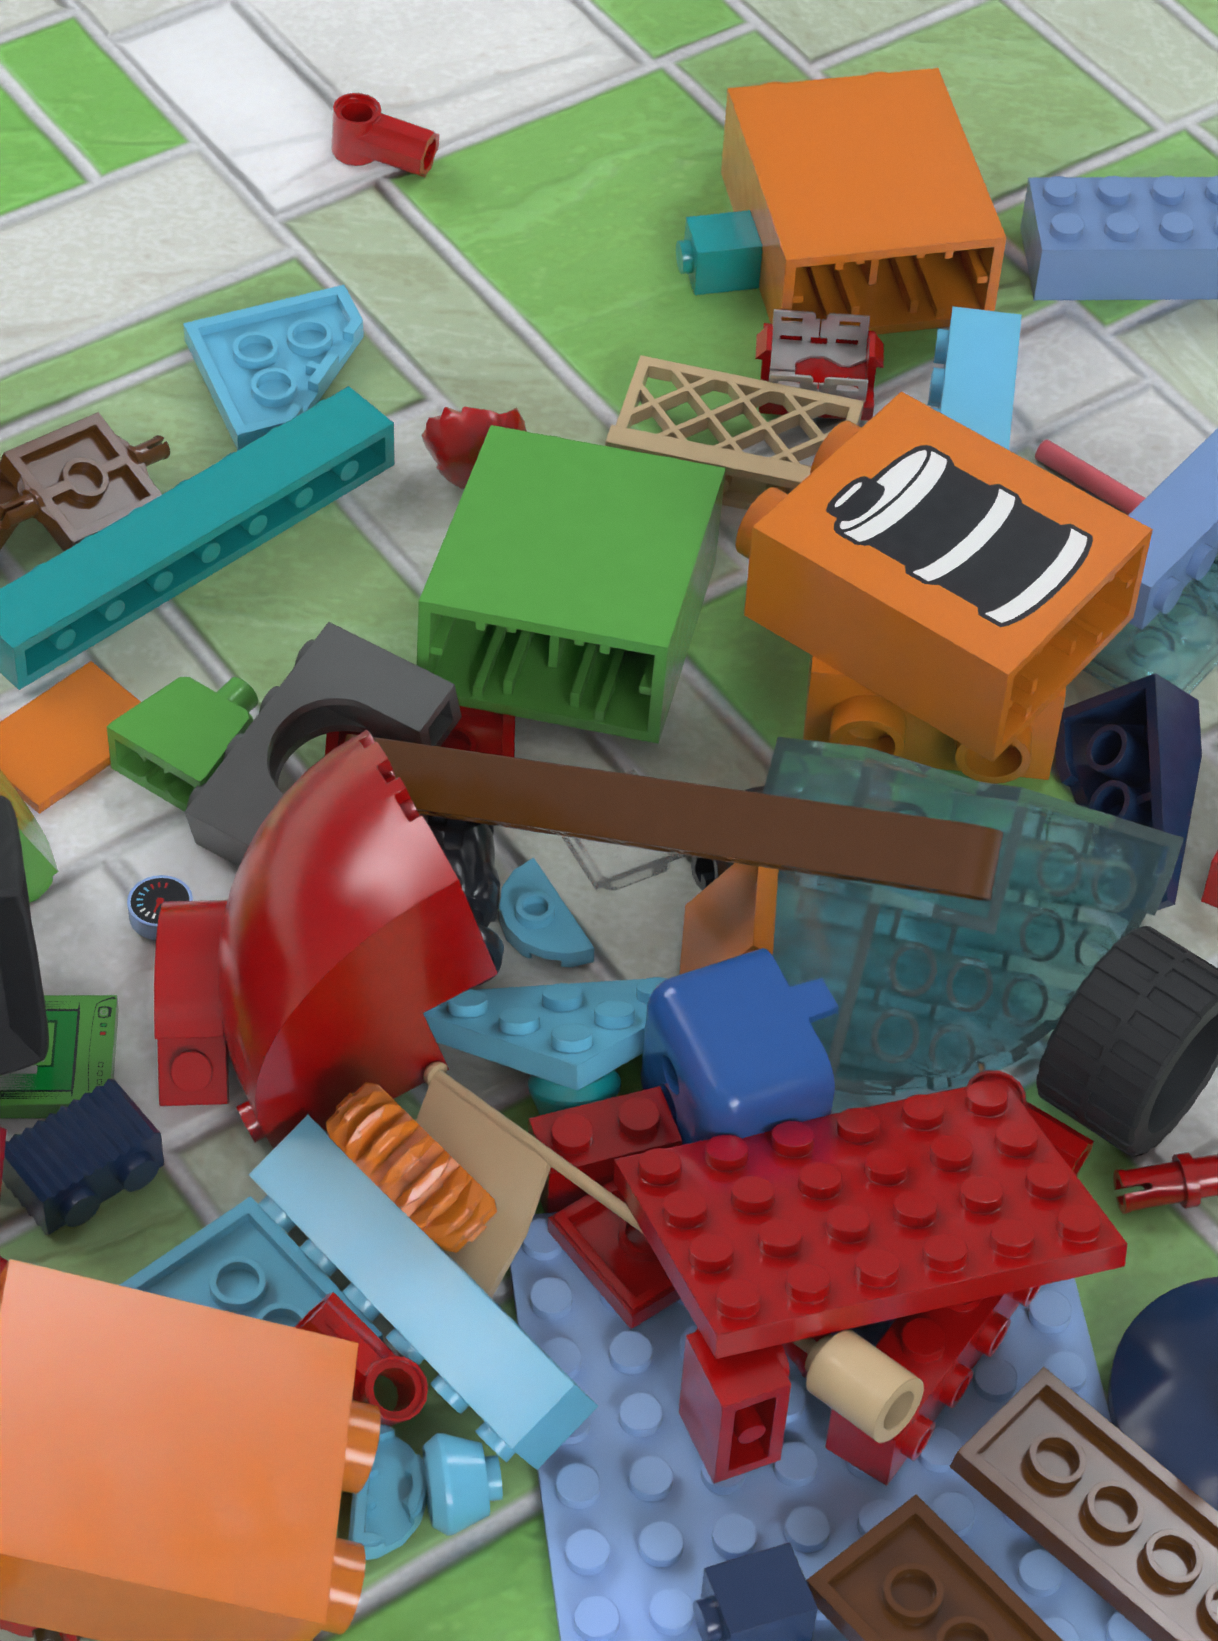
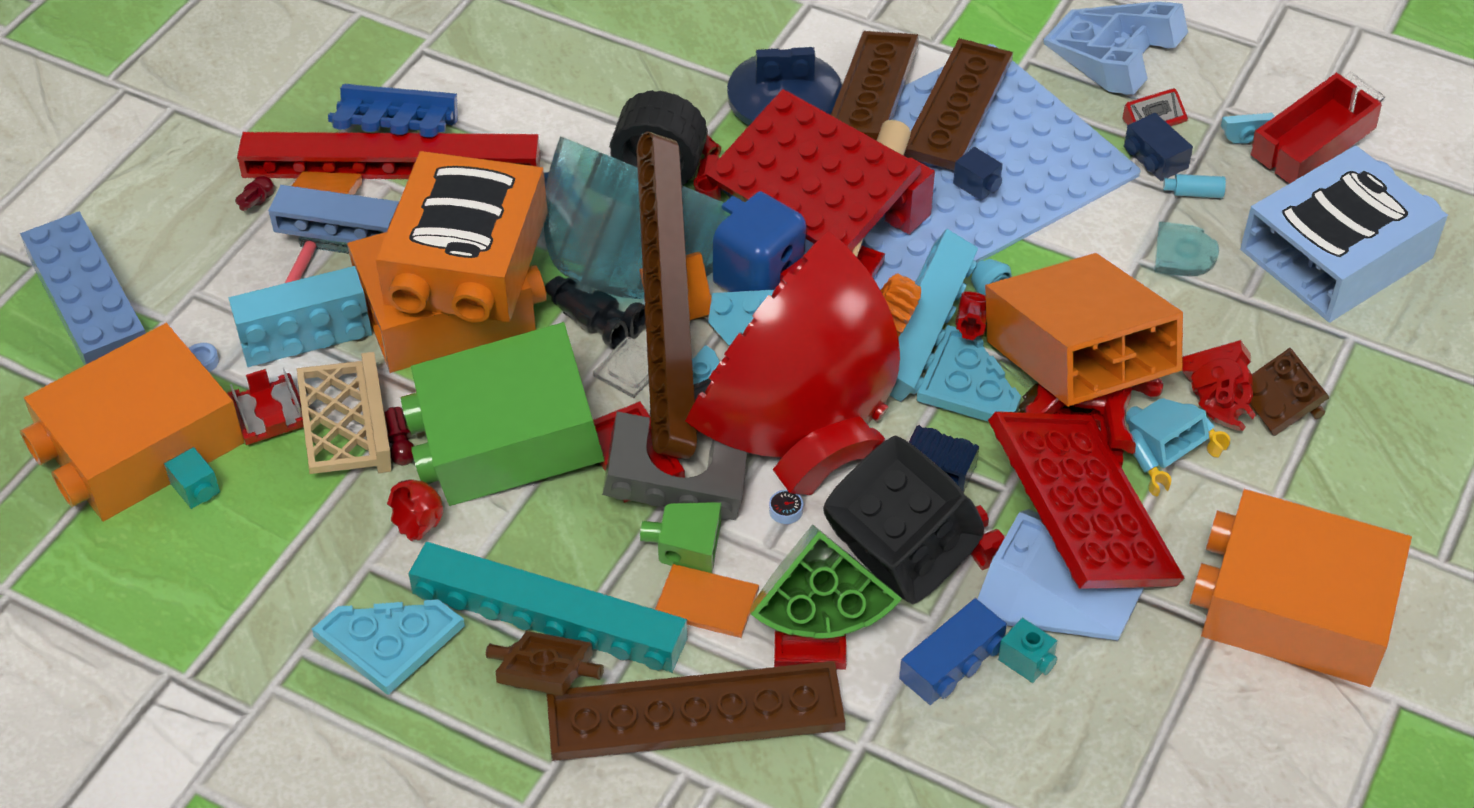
camera: 115 degrees left, 0 degrees up
red piece [331,93,439,178] -> none

